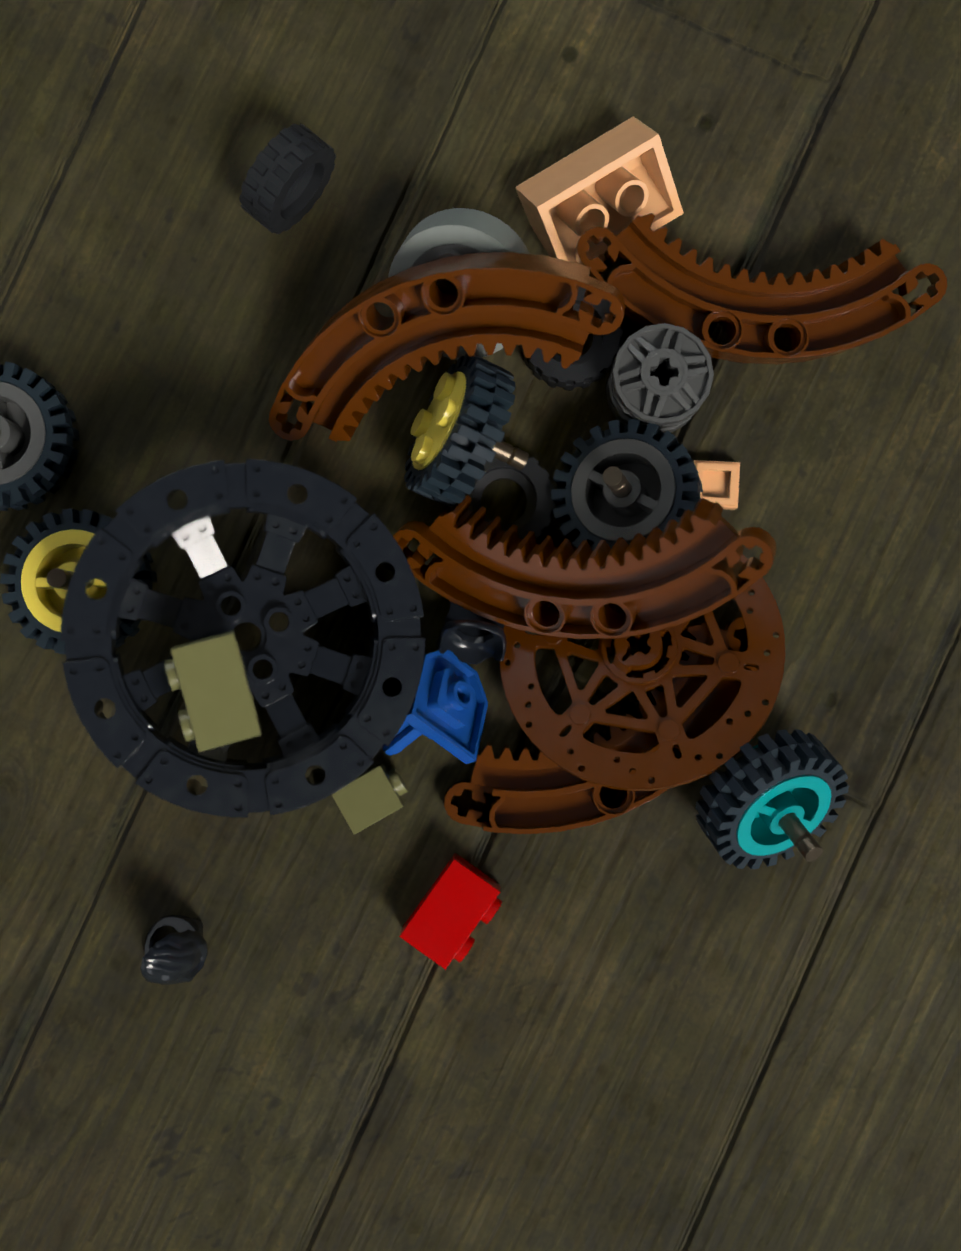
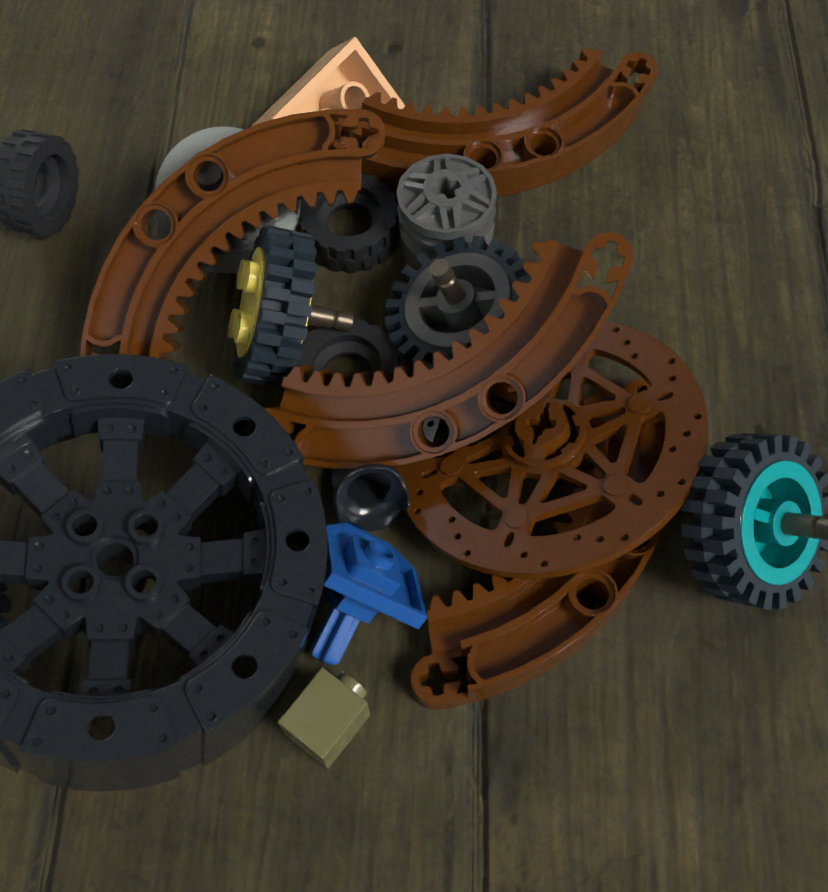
camera: 20 degrees left, 25 degrees down
olive brick [164,630,261,752] -> none
red brick [399,853,502,970] -> none

